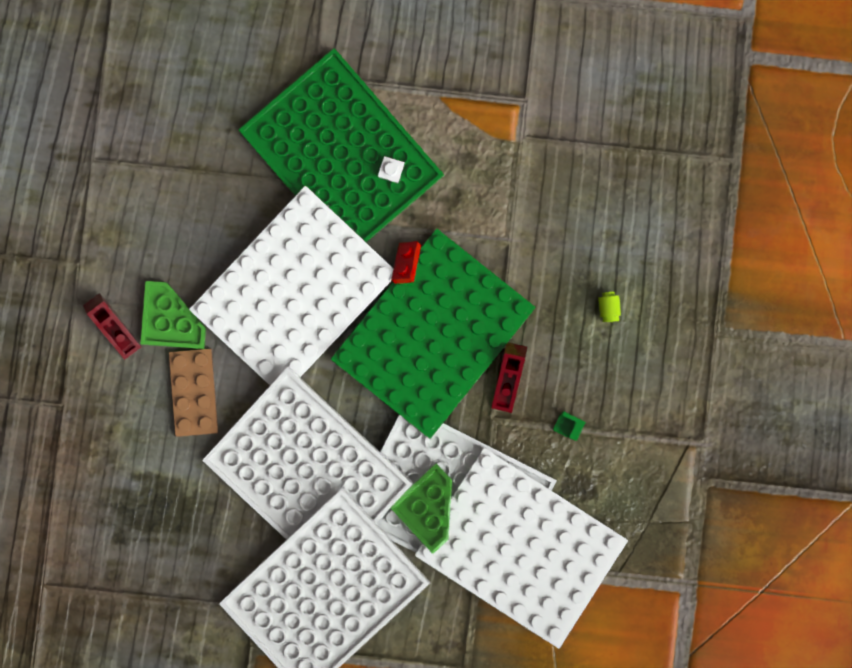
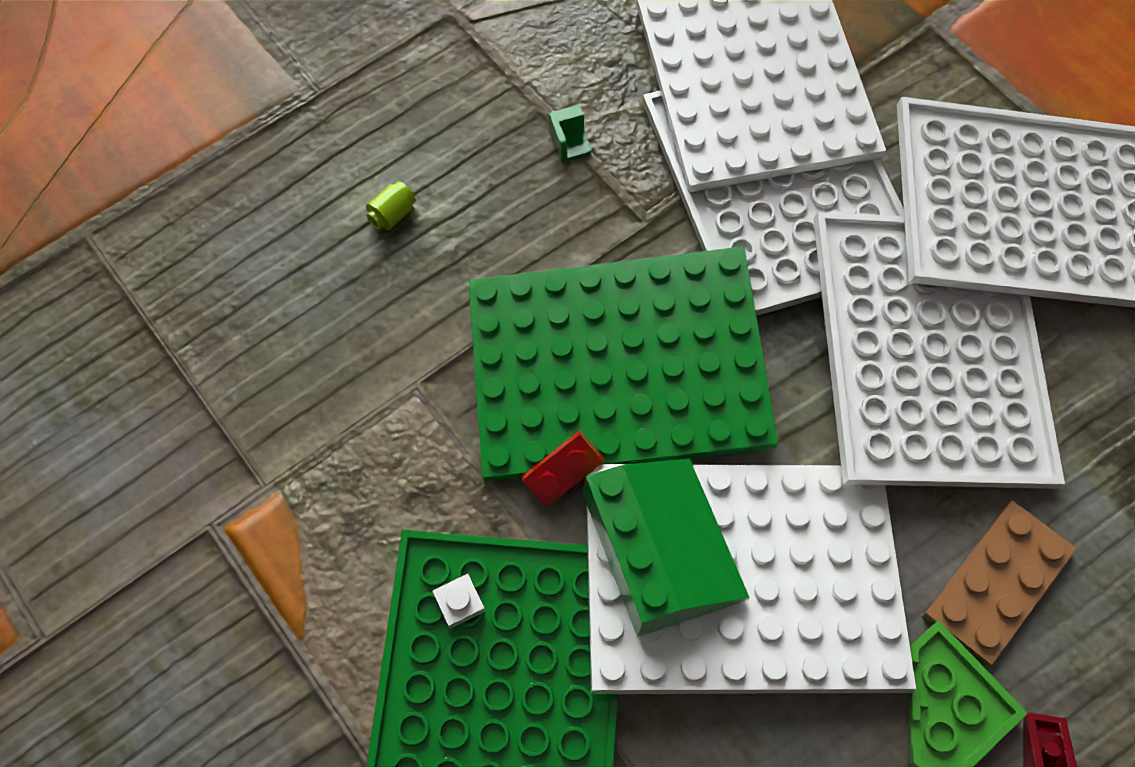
camera: 135 degrees left, 20 degrees down
bright green plate [391,463,452,554] -> none
dark red slope [491,342,527,413] -> none
none -> green slope [583,459,750,637]

